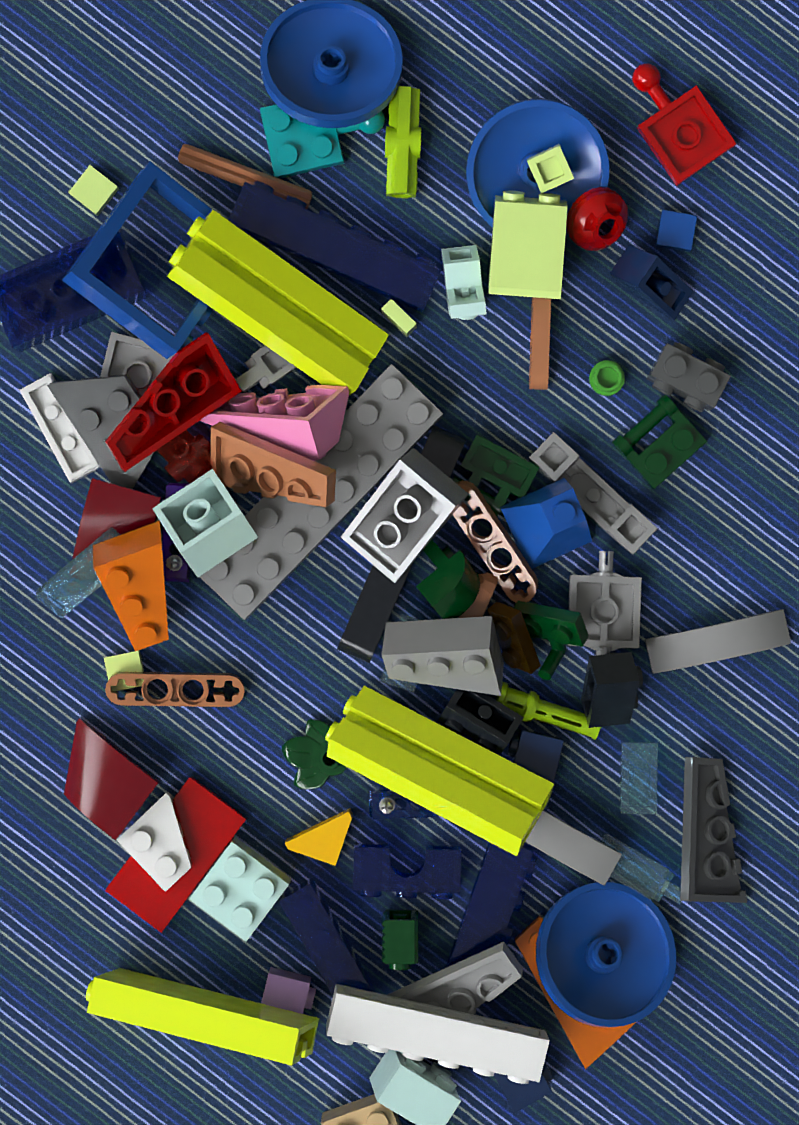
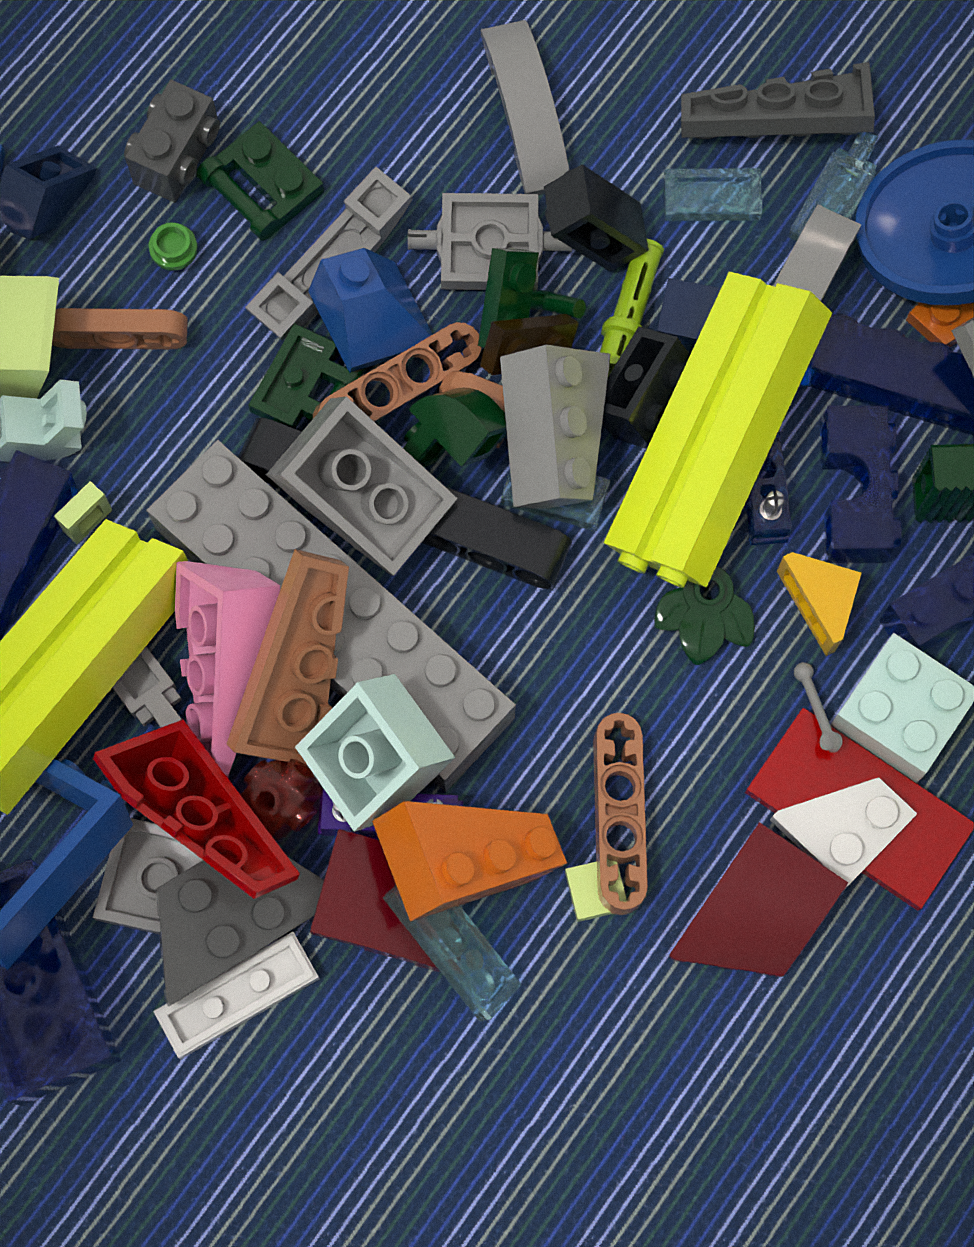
camera: 90 degrees left, 15 degrees down
none -> light grey hinge [794,662,842,752]

